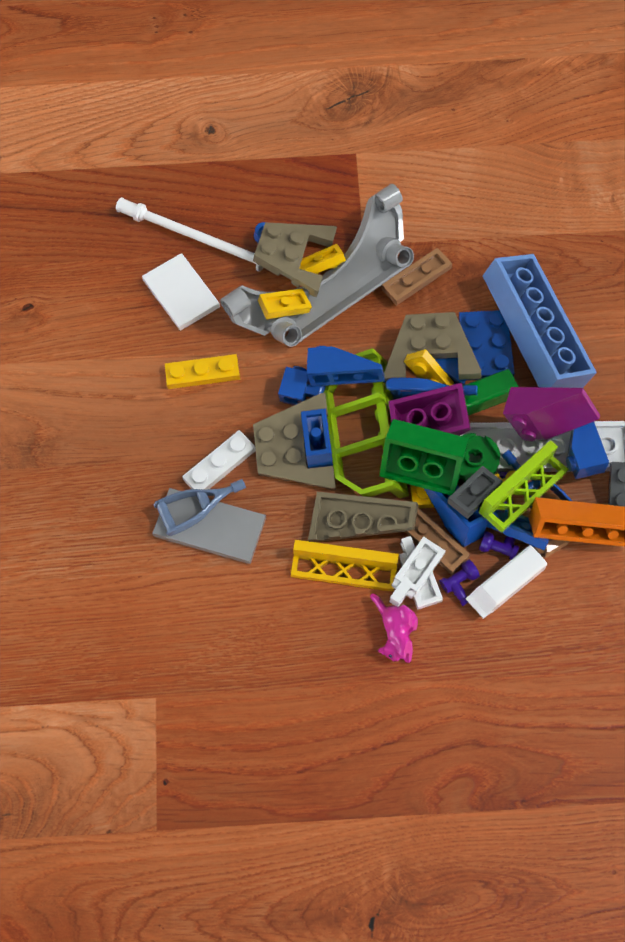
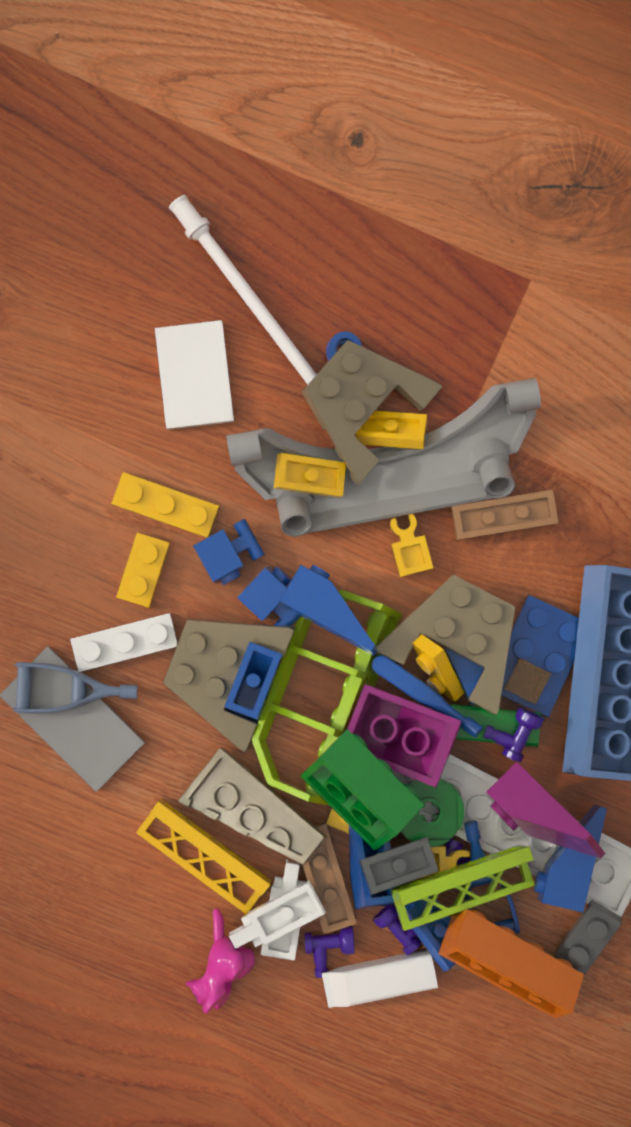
camera: 25 degrees right, 20 degrees up
none -> yellow plate [116,532,171,608]
none -> blue brick [193,519,265,585]
none -> yellow plate [390,514,433,577]
none -> dark purple piece [482,707,544,762]
none -> clear orange tile [503,658,551,705]

